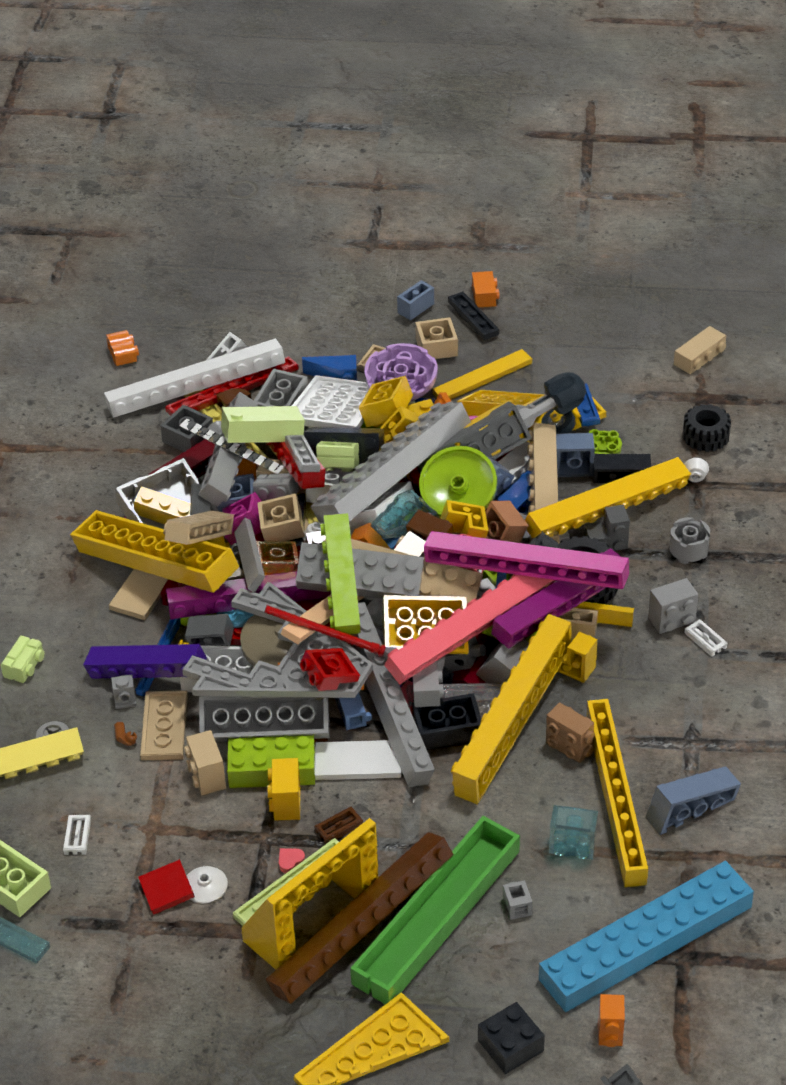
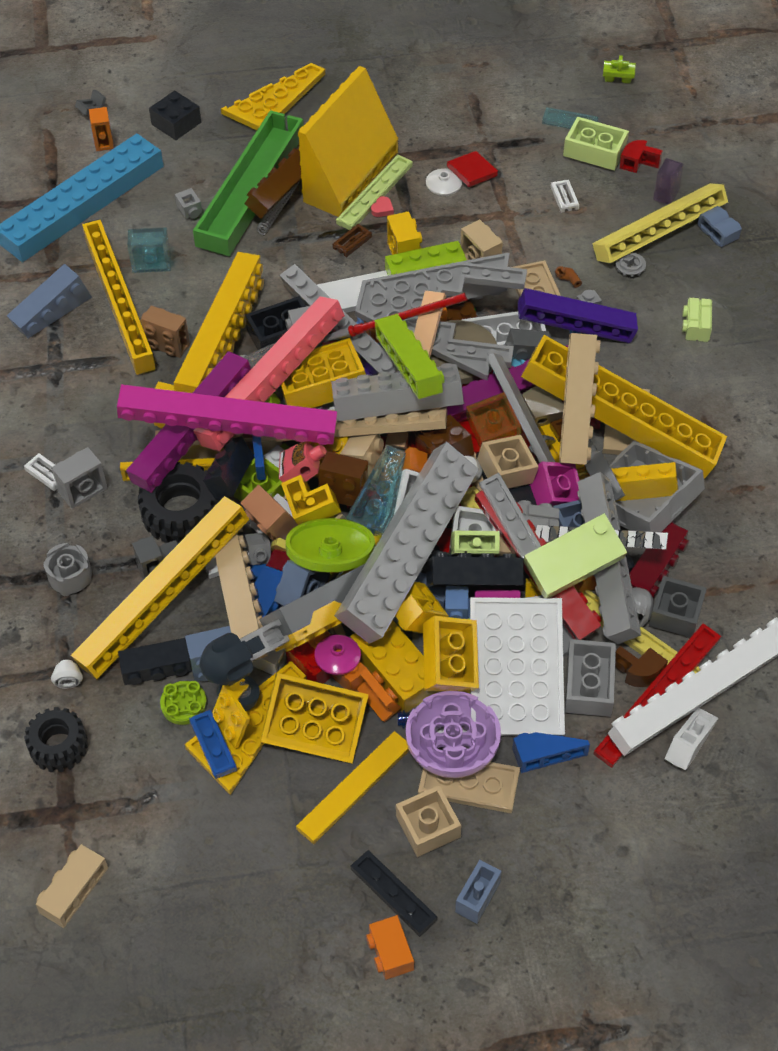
camera: 165 degrees right, 10 degrees up
red plate [300,648,361,691] -> none

